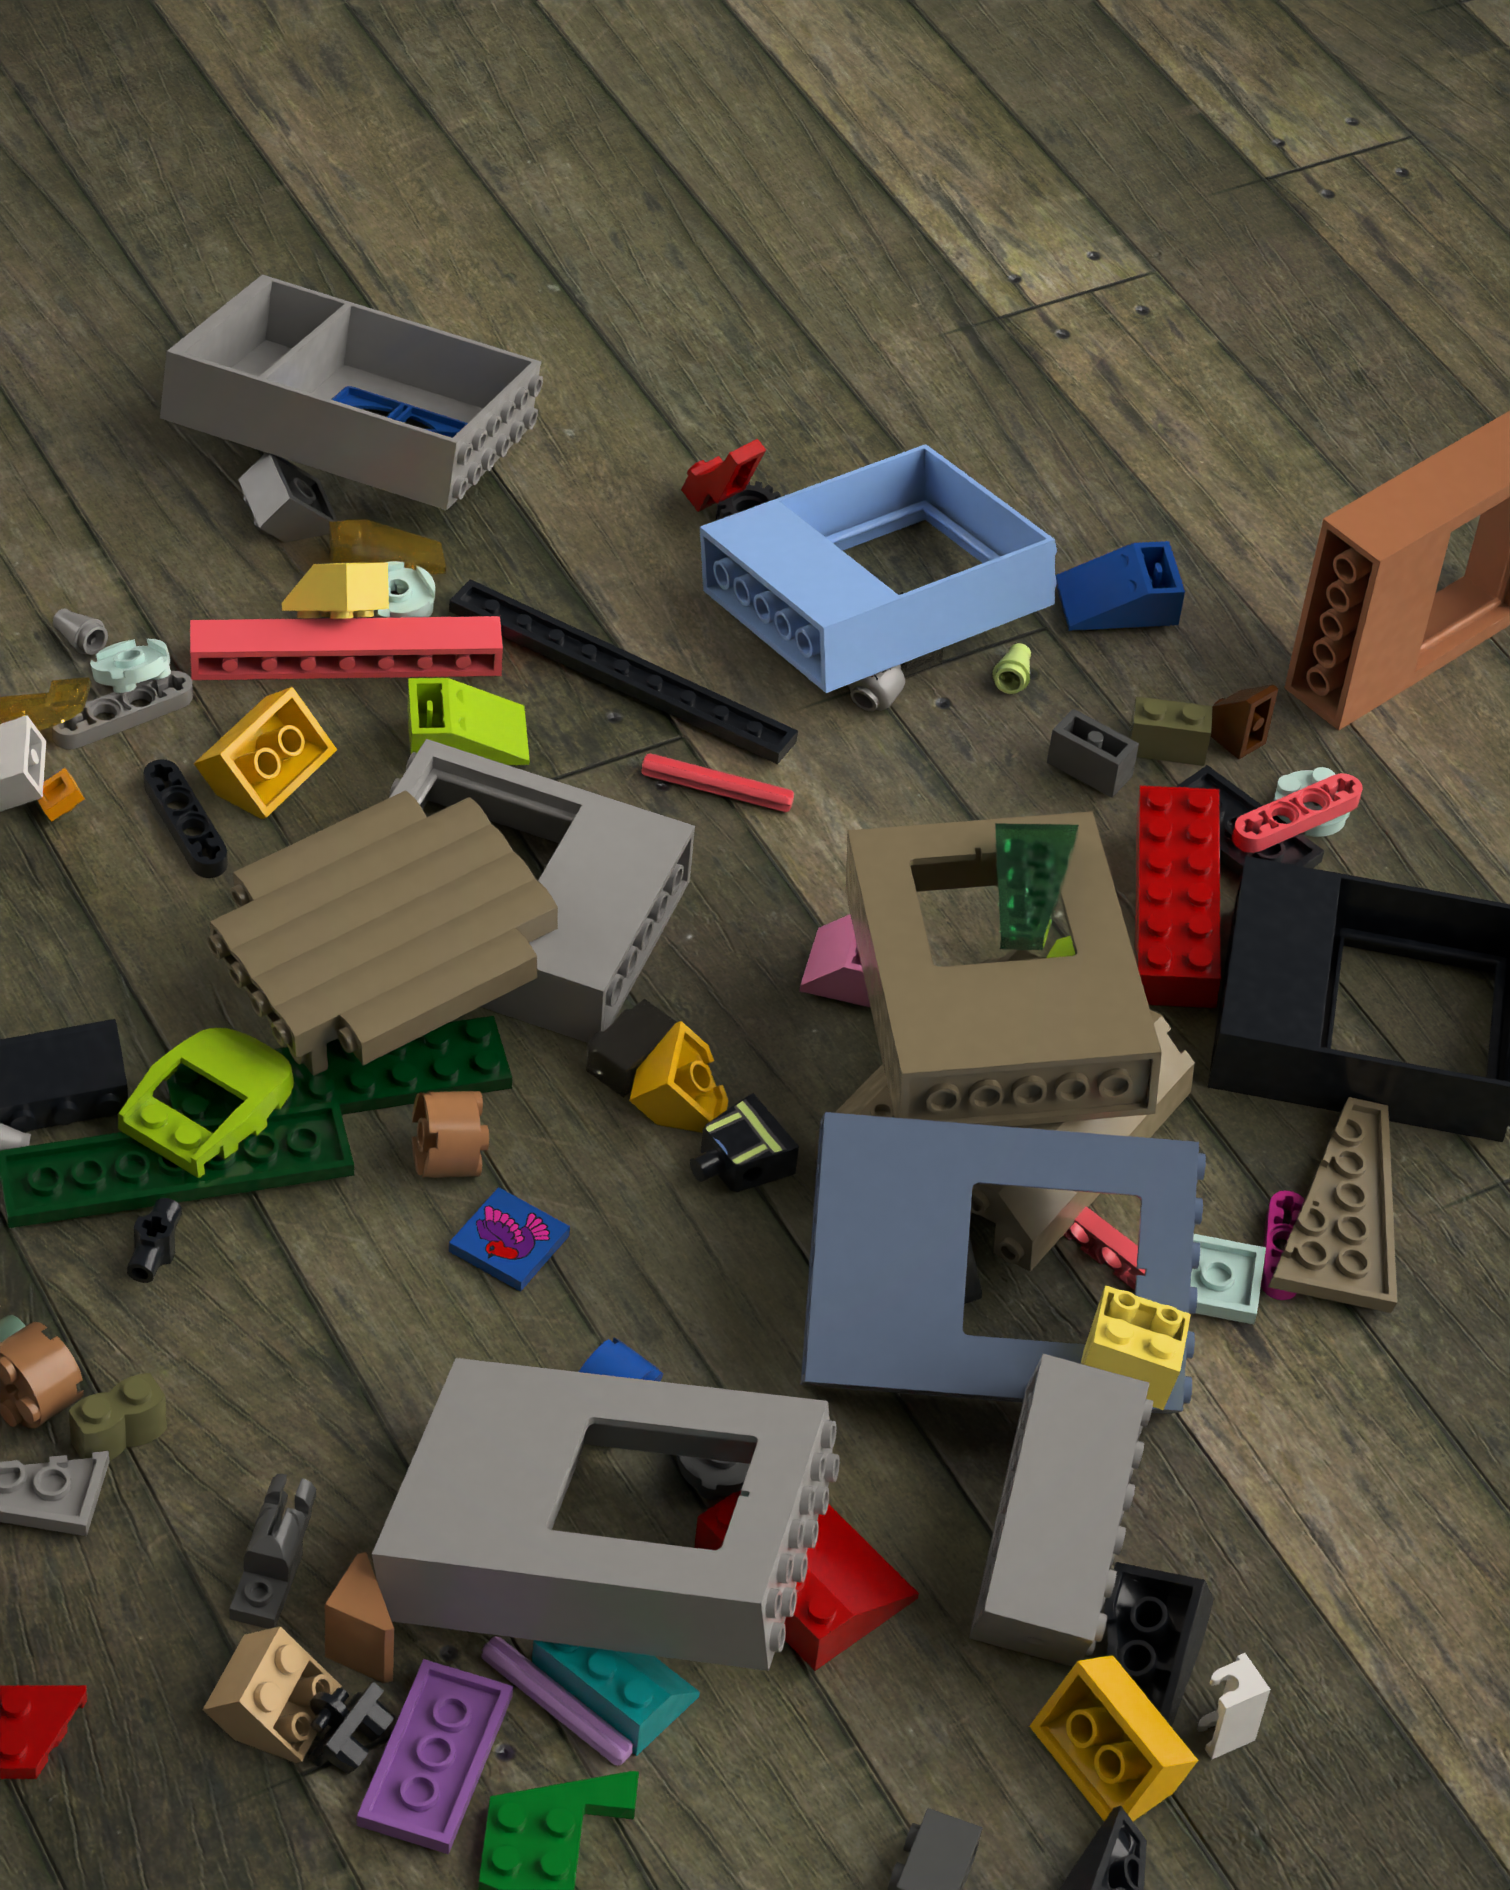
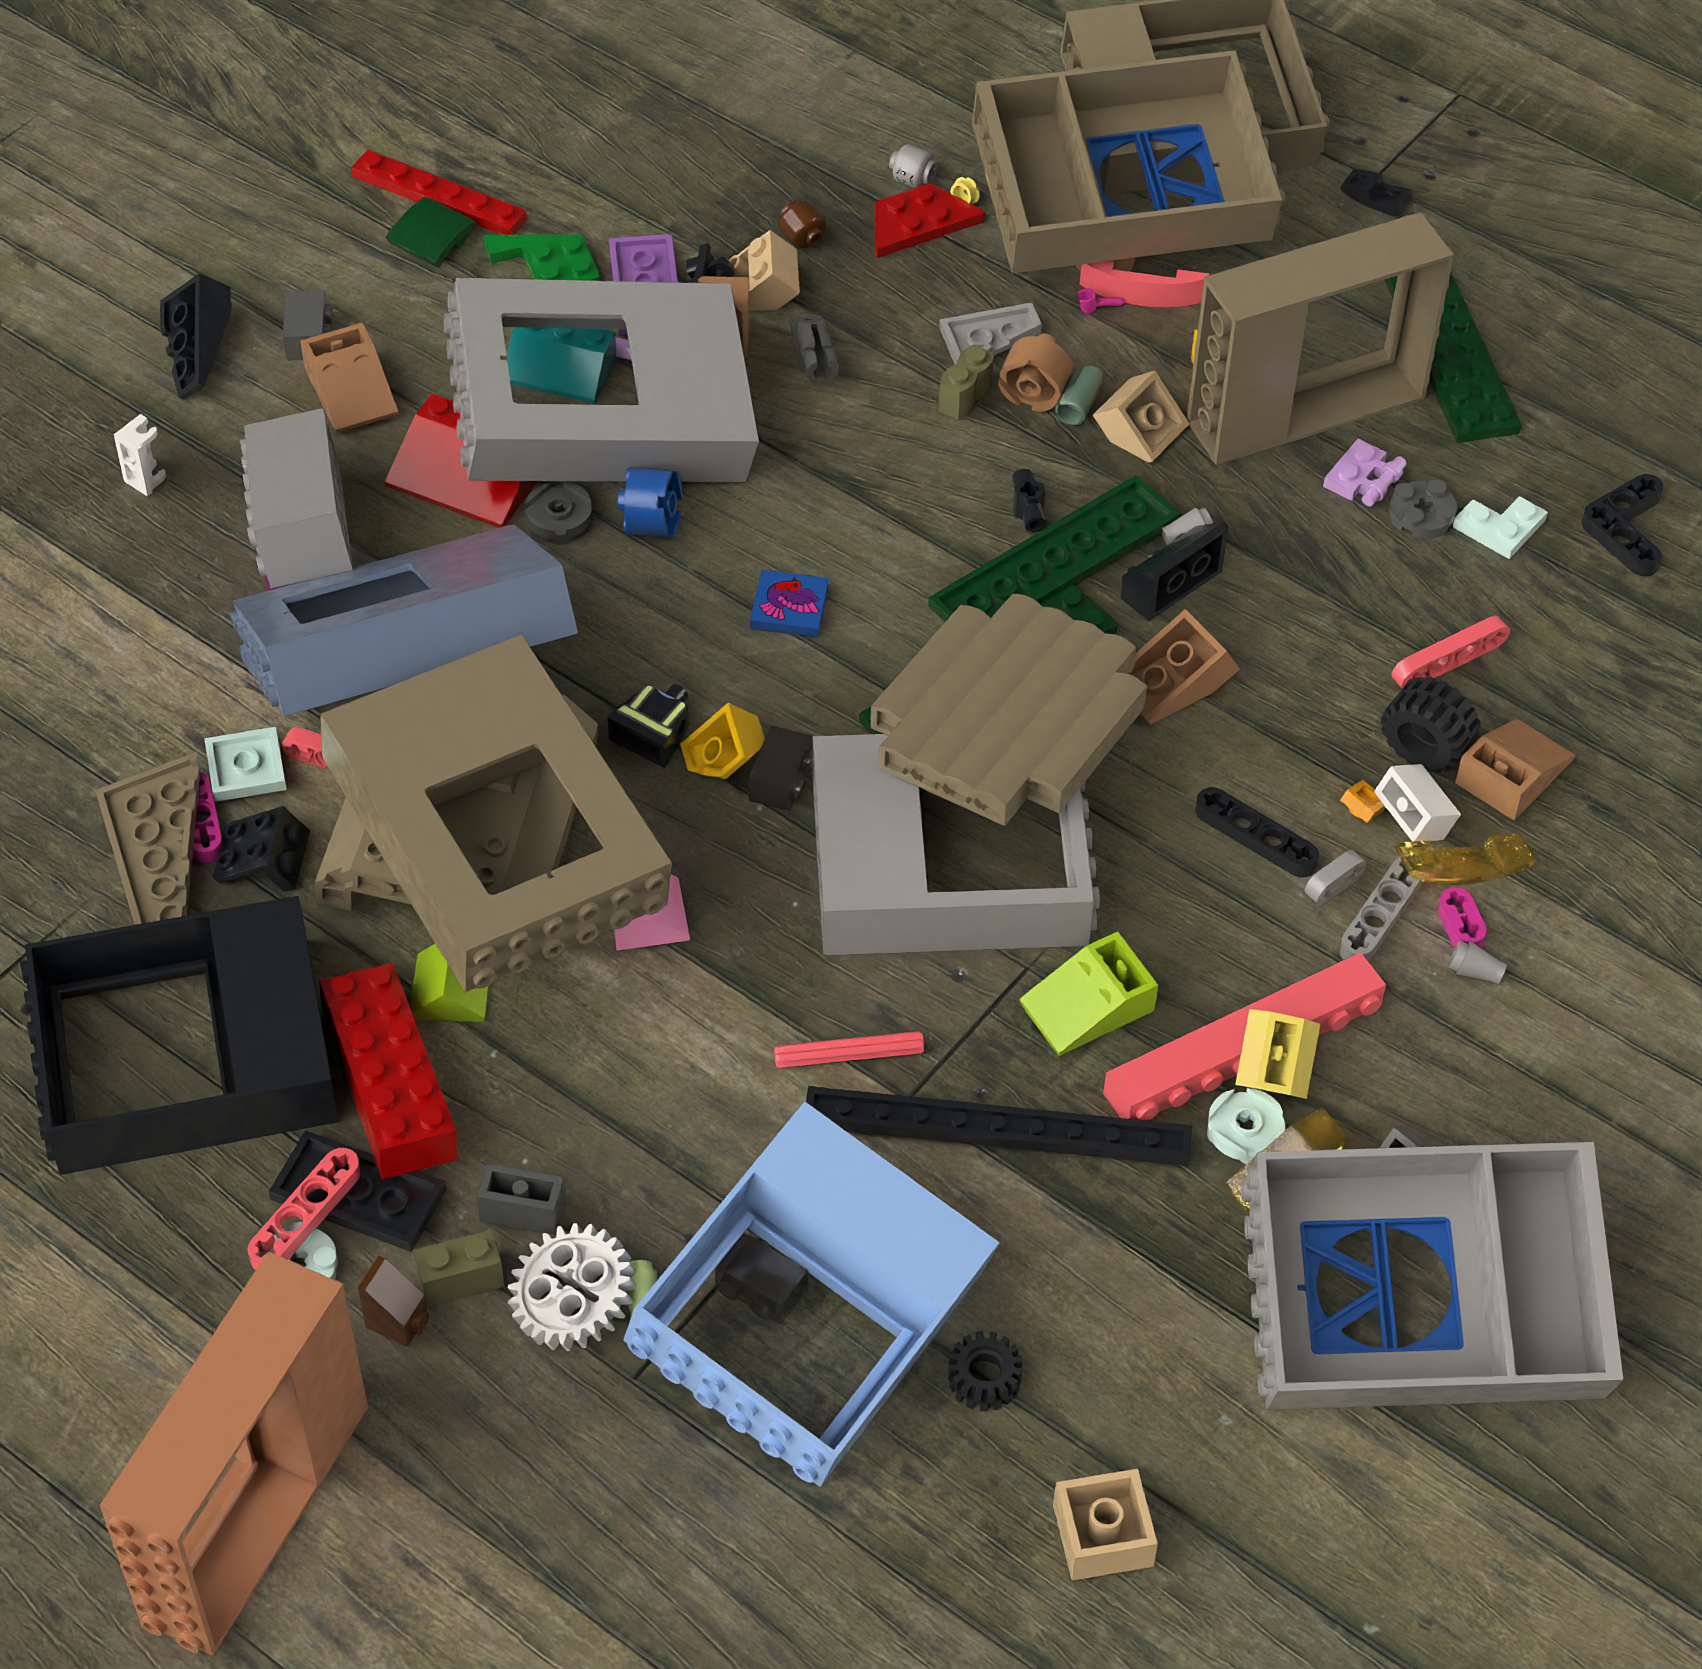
camera: 160 degrees right, 5 degrees up
light aqua plate [90,639,171,693] -> none
lime slope [118,1028,294,1178] -> none
yellow slope [194,687,337,819] -> none
medium nougat brick [412,1091,489,1178] -> none
red slope [681,438,766,512] -> none
clear green wing [994,823,1079,950] -> none
yellow slope [1029,1655,1199,1821] -> none
blue slope [1055,541,1185,631] -> none
light yellow slope [1081,1285,1191,1410] -> none
black wedge [1104,1562,1214,1727] -> none
none -> black bracket [213,806,310,891]
none -> medium nougat slope [300,322,399,433]
none -> white gear [508,1223,636,1351]
none -> reddish brown head [779,201,826,248]
none -> tan brick [1053,1468,1158,1581]
none -> medium nougat slope [1129,609,1240,725]
none -> light grey beam [1305,850,1367,905]
none -> dark pink beam [1437,887,1487,948]

